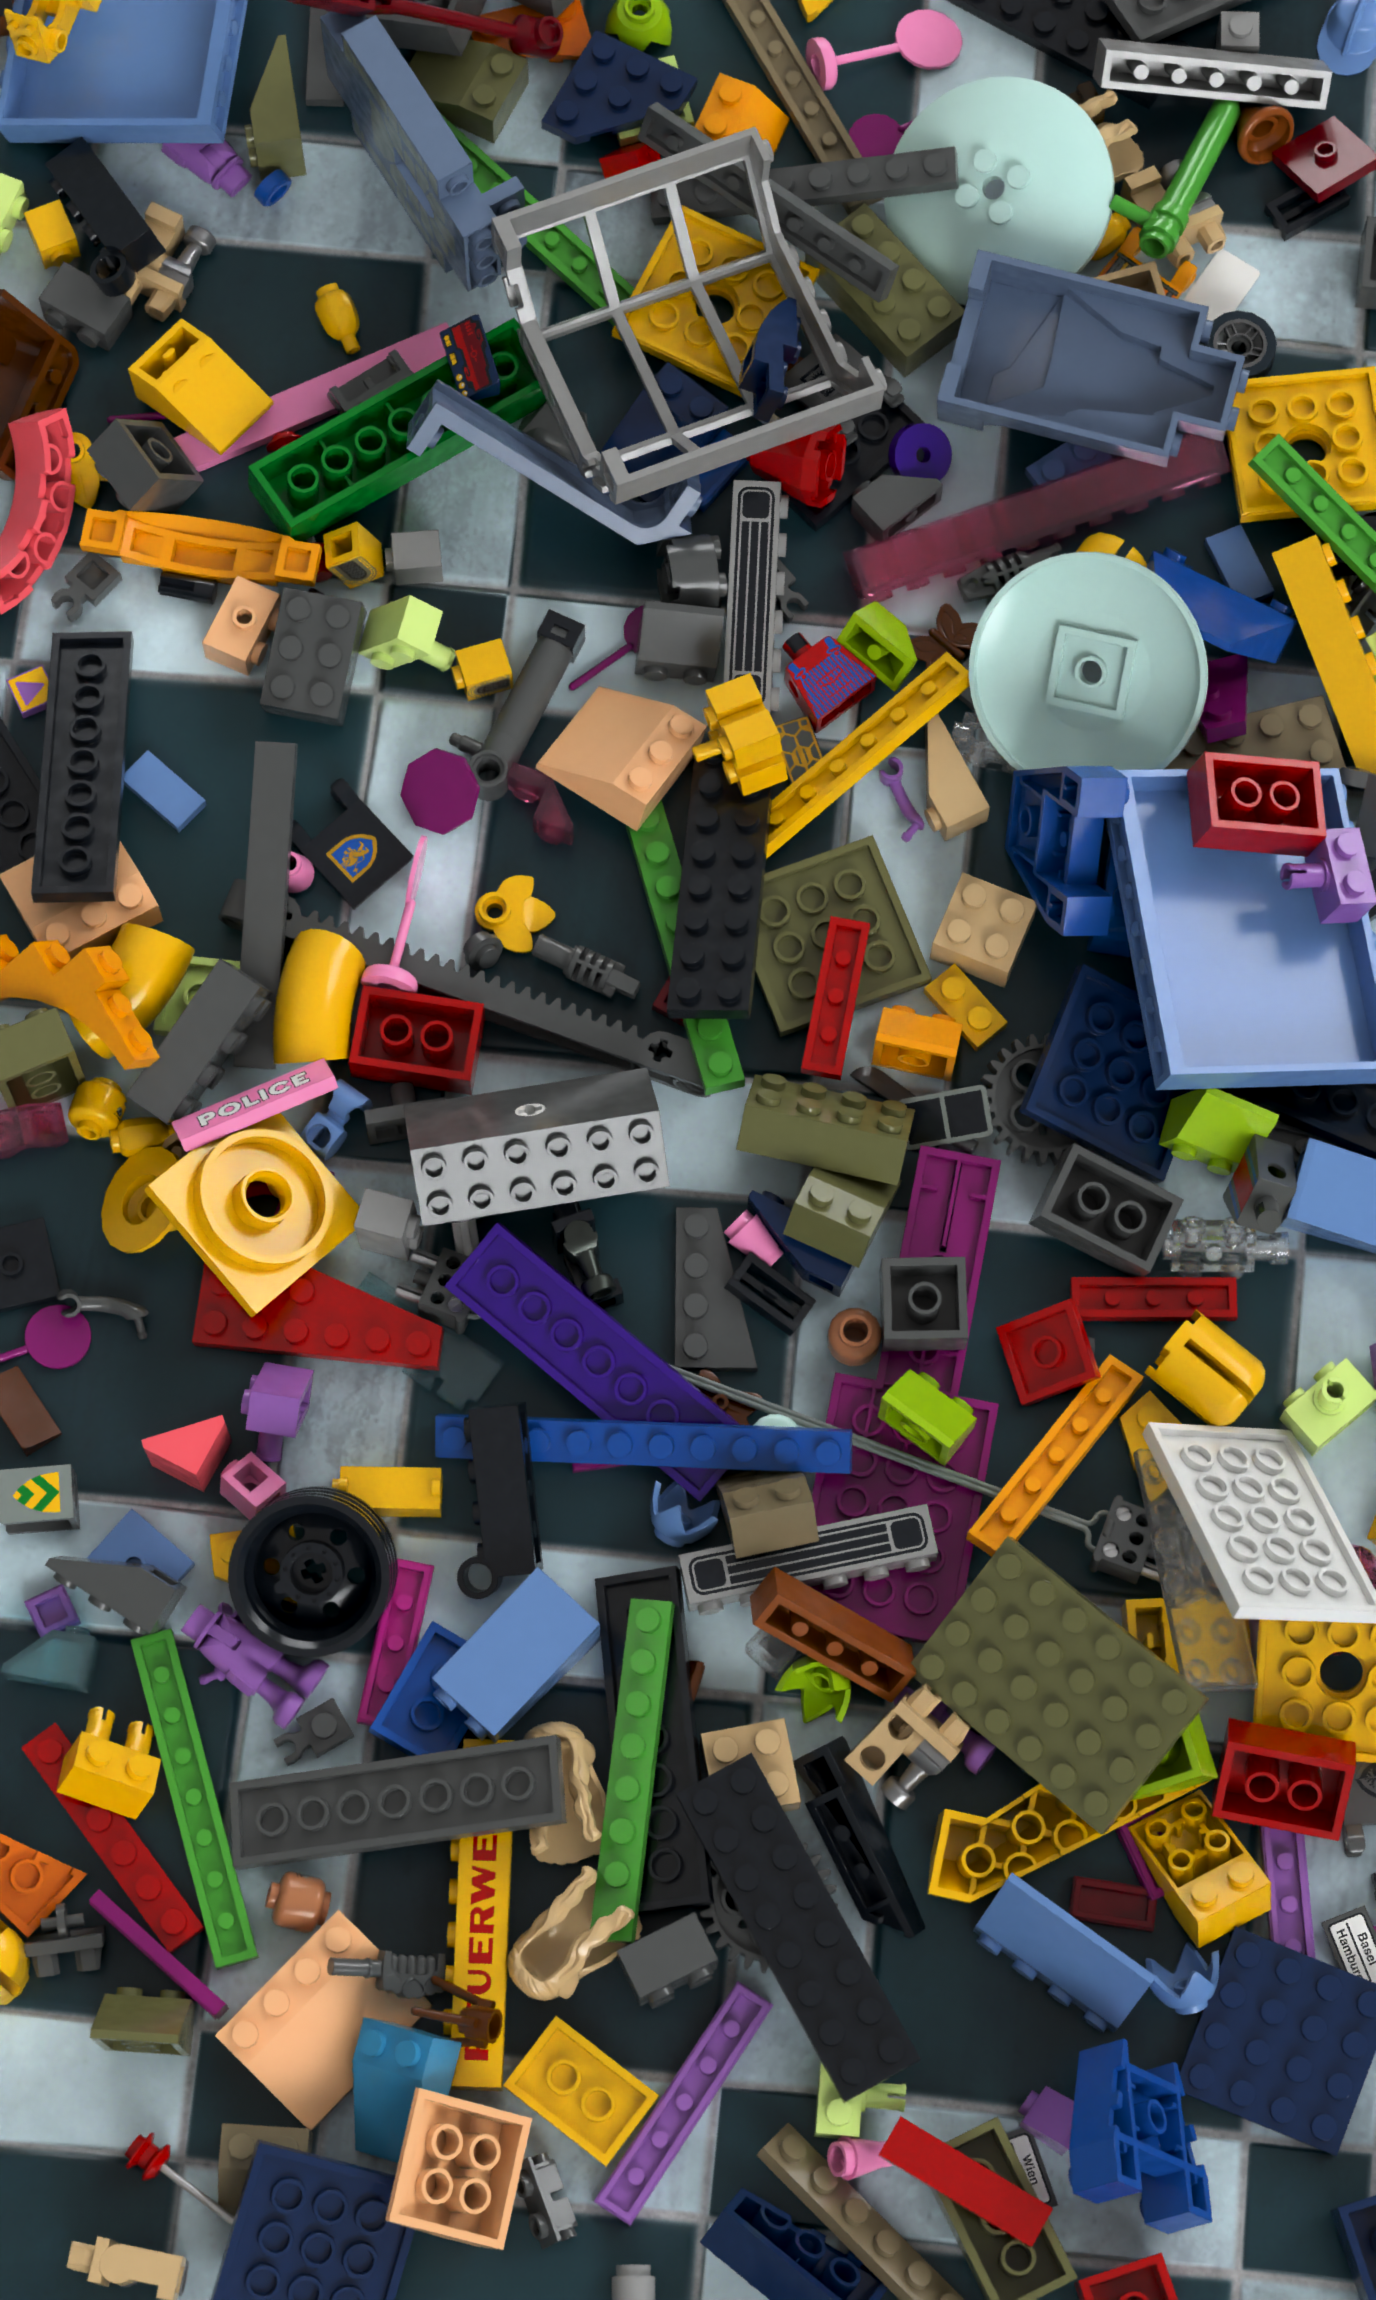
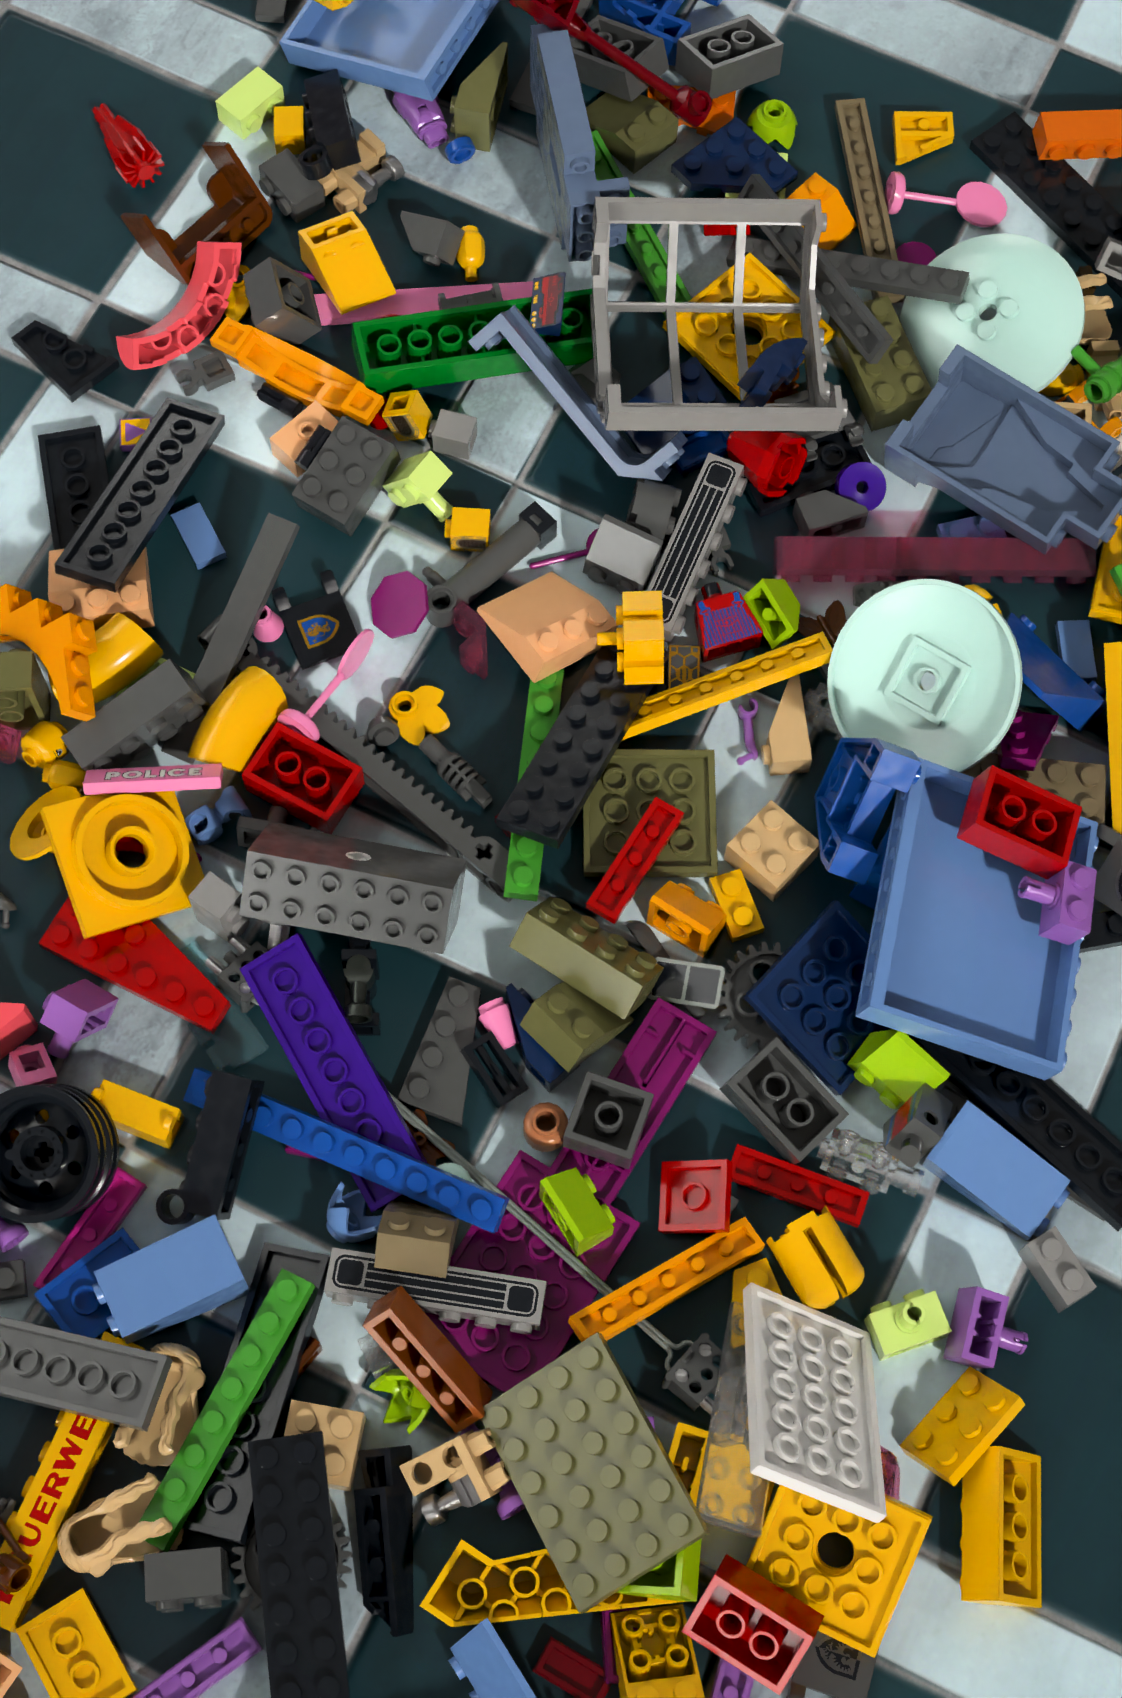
camera: 20 degrees right, 5 degrees down
none -> black piece [294,425,331,471]
none -> dark grey slope [400,210,465,267]

